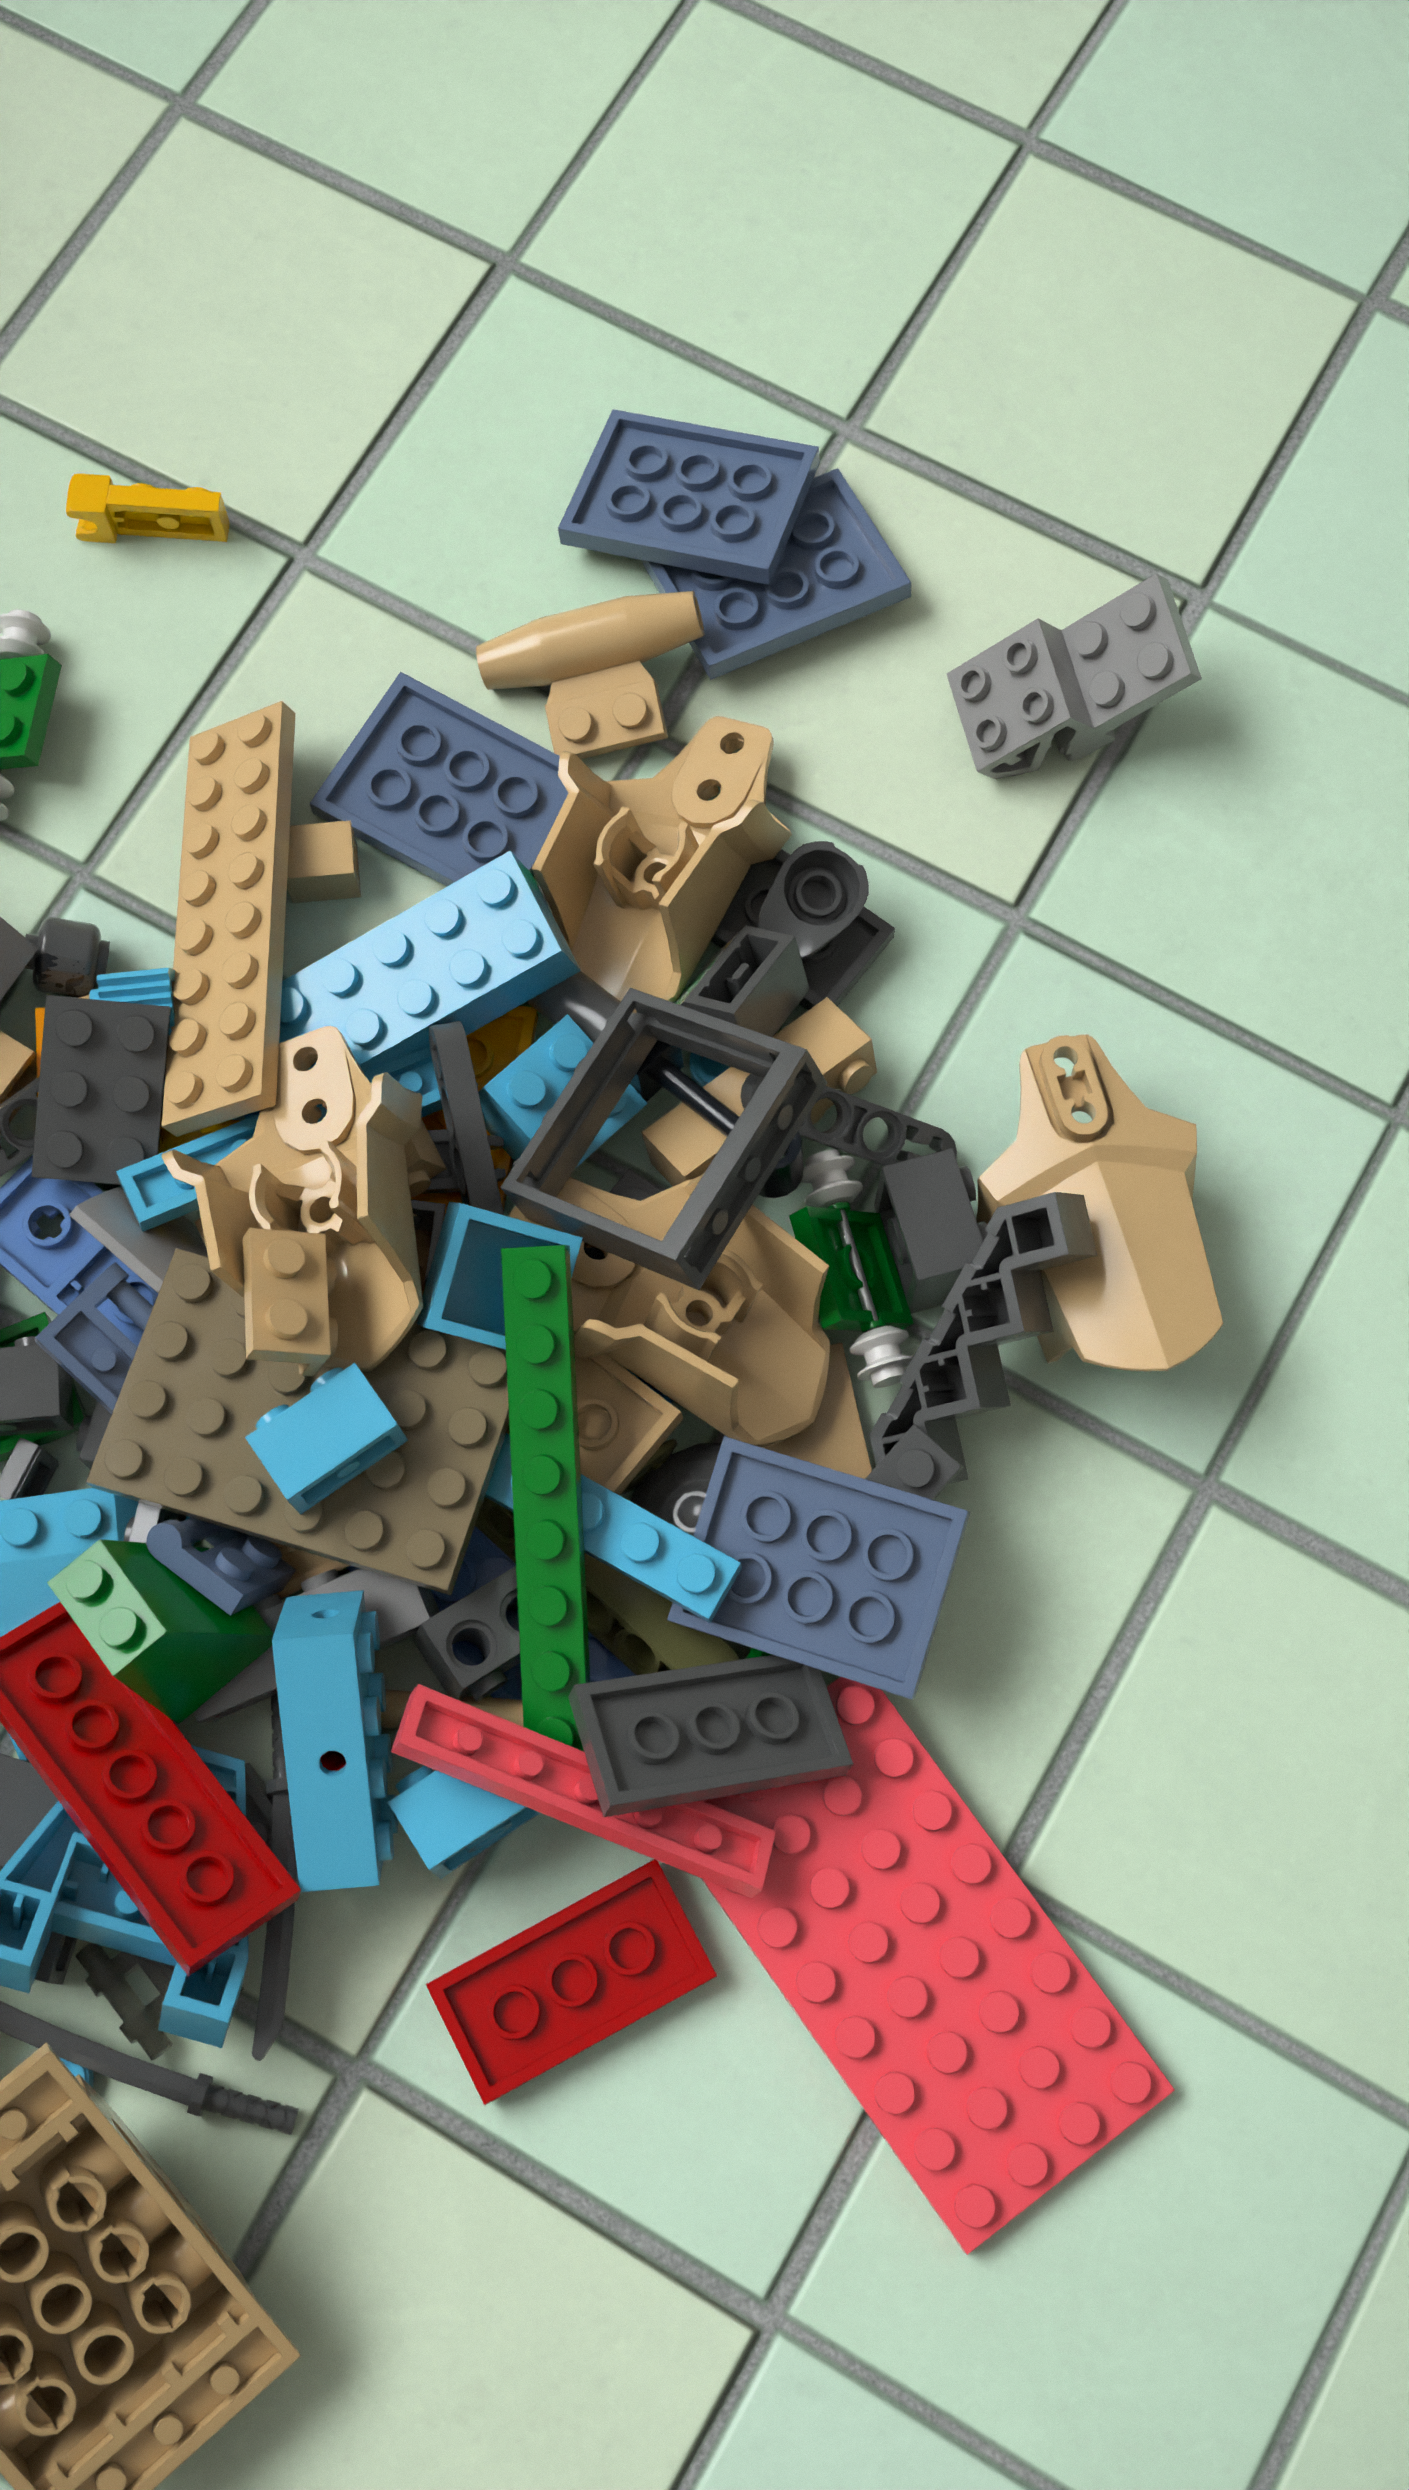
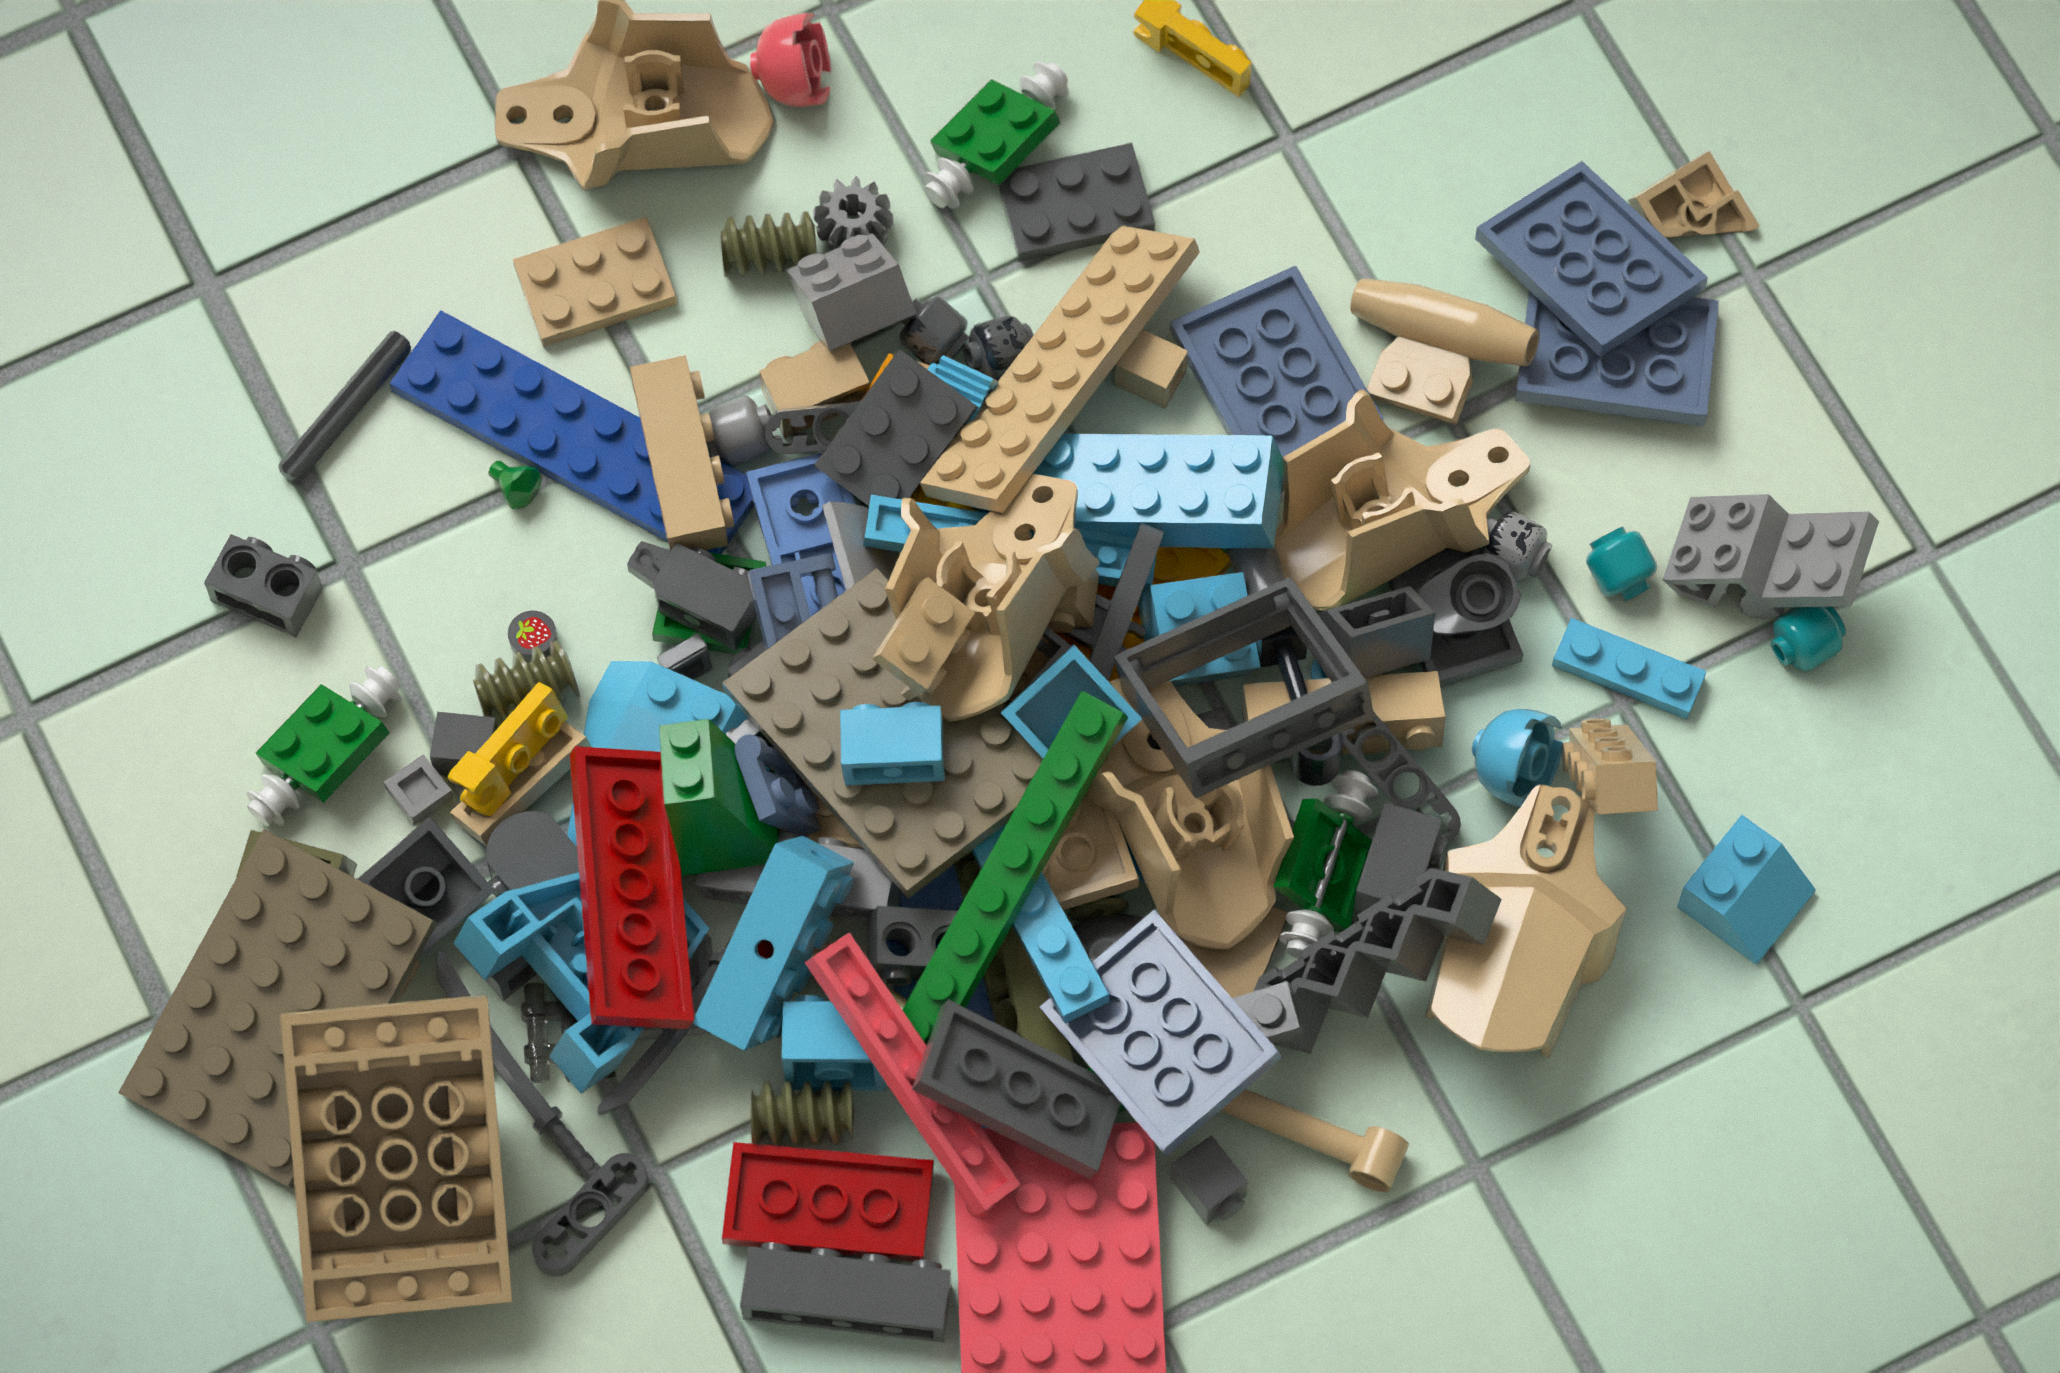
camera: 35 degrees right, 5 degrees down
none -> dark grey beam [532,1153,649,1276]
none -> dark grey brick [740,1242,951,1343]
none -> olive piece [751,1081,854,1145]
none -> dark grey head [963,316,1034,382]
none -> dark grey plate [998,143,1155,262]
none -> dark grey brick [1170,1135,1248,1225]
none -> tan piece [1220,1089,1409,1192]
none -> medium azure cylinder [1472,708,1563,808]
none -> light grey head [1482,511,1552,582]
none -> medium azure plate [1552,618,1707,719]
none -> tan brick [1561,719,1658,815]
none -> teal head [1586,526,1657,601]
none -> tan slope [1627,151,1760,238]
none -> medium azure slope [1677,815,1816,965]
none -> teal head [1771,606,1846,672]

